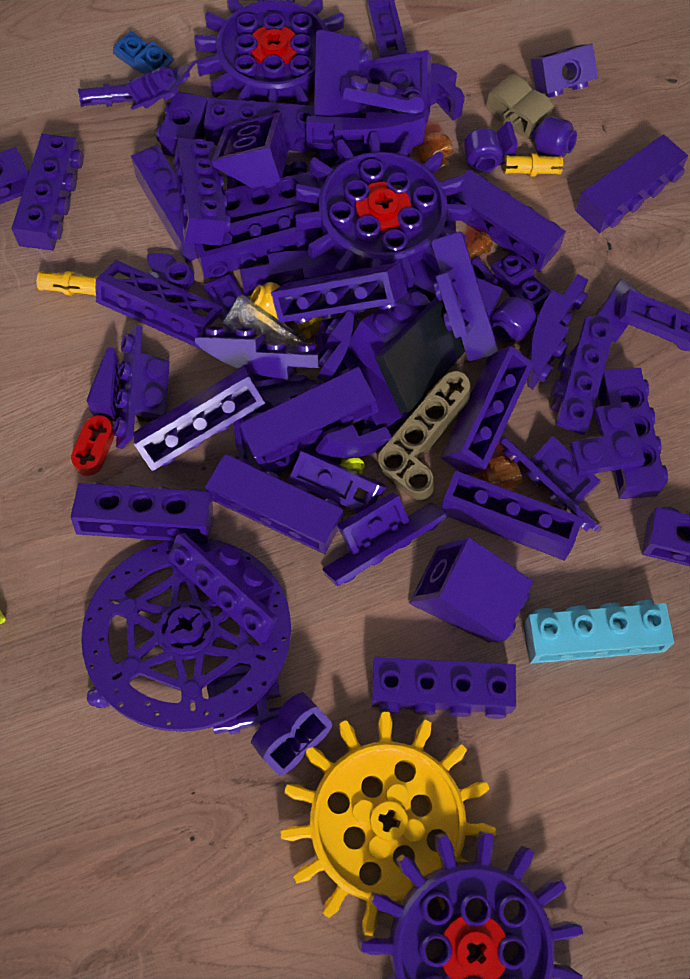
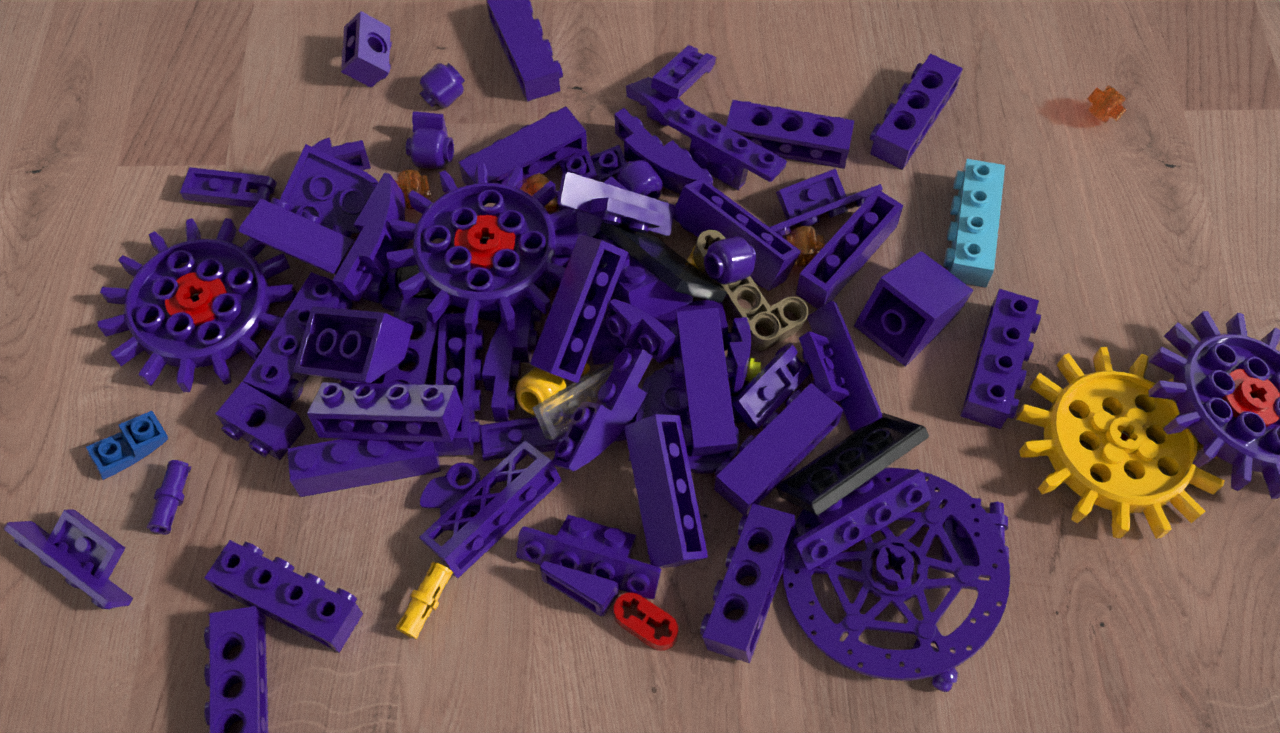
camera: 70 degrees left, 5 degrees down
dark purple hinge [126,60,196,110] -> none
dark purple brick [251,692,333,776] -> none
dark purple plate [340,76,425,114] -> none
dark tan brick [486,74,554,138] -> none
yellow pin [503,153,563,177] -> none
dark purple plate [570,402,645,477] -> none
none -> dark purple bracket [4,509,133,609]
none -> dark purple head [704,236,756,285]
none -> black tile [776,413,929,516]

